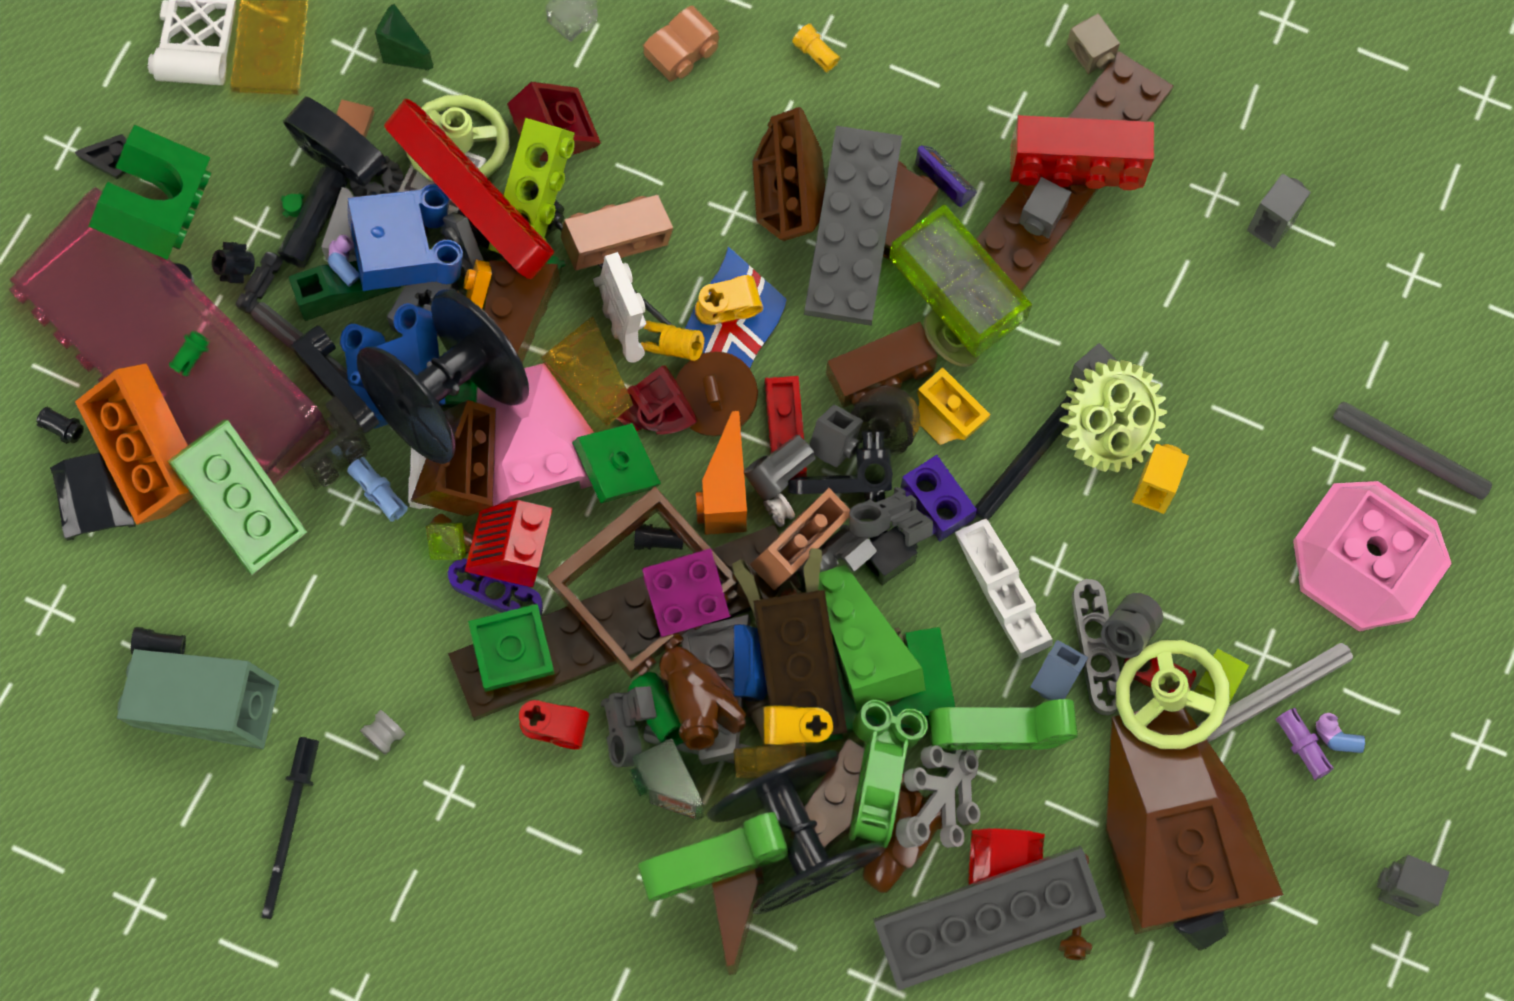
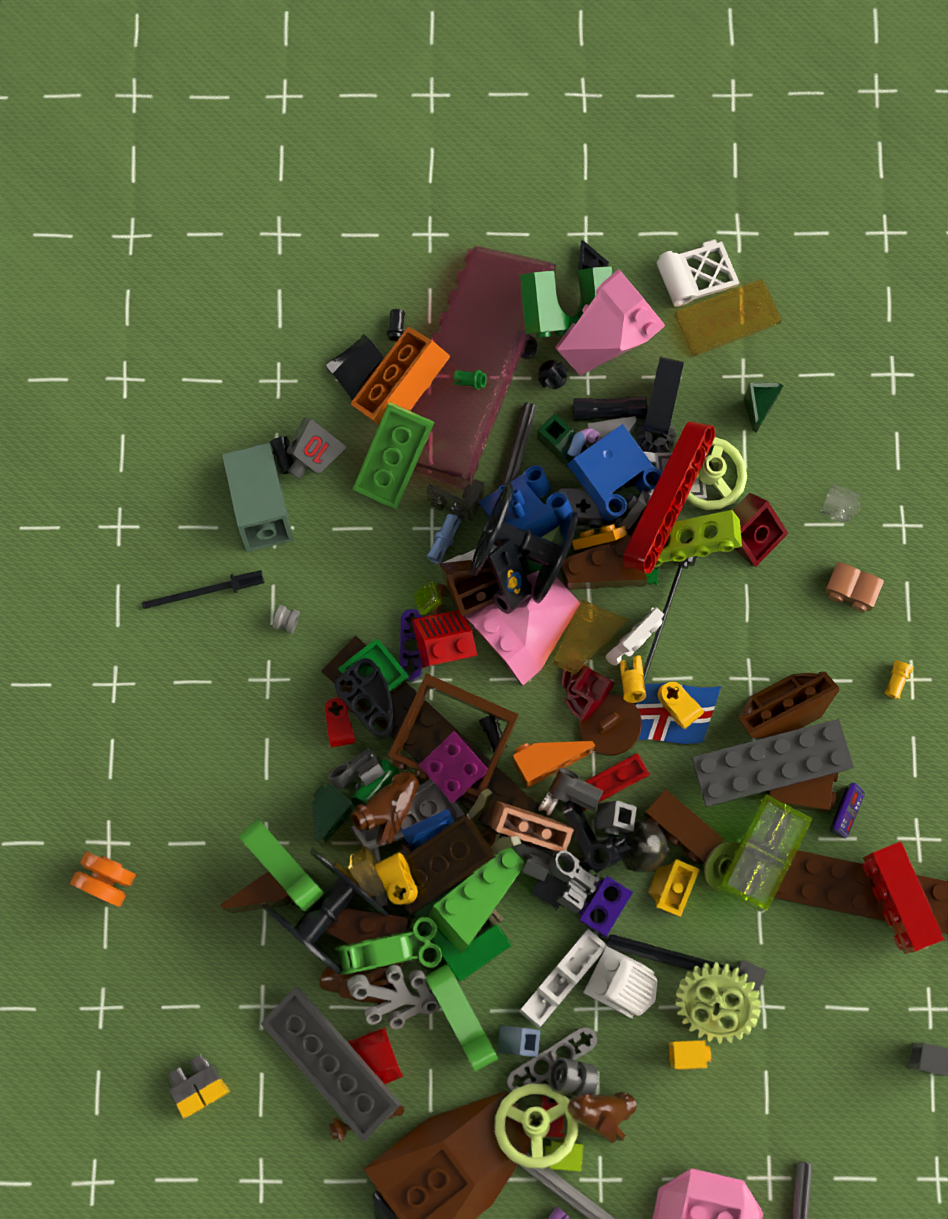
camera: 70 degrees right, 5 degrees up
black axle [236,252,283,314] -> none
green piece [280,193,305,218] -> none
black beam [290,325,380,434] -> none
nougat tile [336,100,375,138] -> none
brick [561,195,673,271] -> none
green plate [572,423,661,504] -> none
dark grey brick [1019,177,1071,238] -> none
none -> dark grey torso [287,417,346,479]
none -> black beam [335,658,393,739]
none -> black door [488,538,532,614]
none -> bright pink wedge [555,269,665,376]
none -> reddish brown animal [567,1092,637,1144]
none -> white piece [584,946,657,1019]

